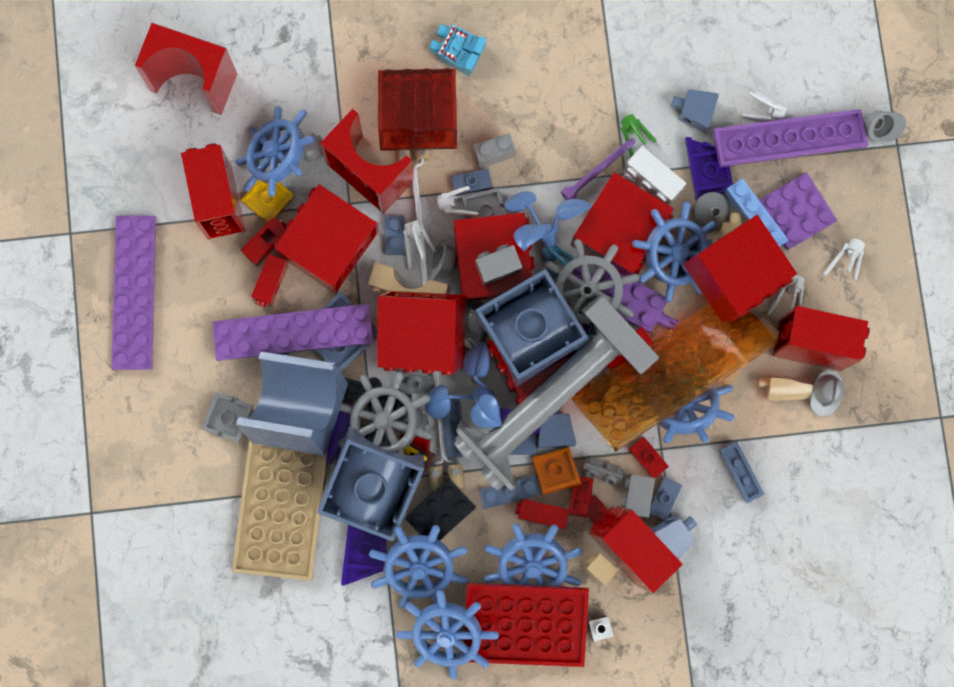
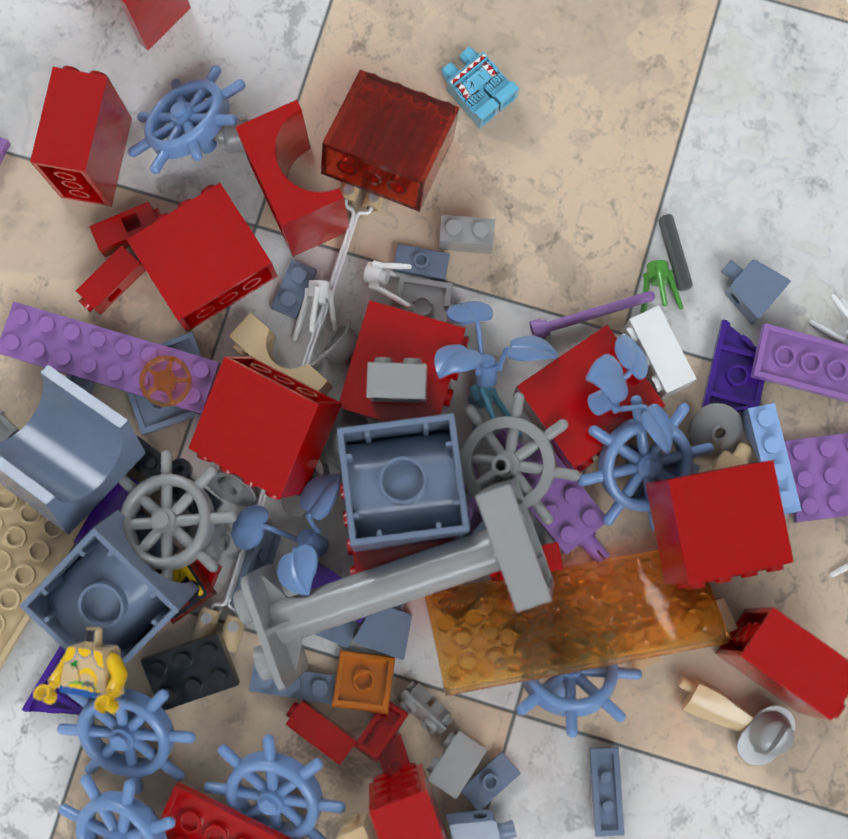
camera: 30 degrees right, 0 degrees up
yellow tile [240,171,295,222] -> none
red plate [628,436,669,478] -> none
white plant [767,275,805,315] -> none
none -> torso [33,627,128,714]
none -> clear orange wheel [139,355,192,407]
none -> medium blue plant [586,335,673,454]
none -> dark grey axle [658,214,693,291]

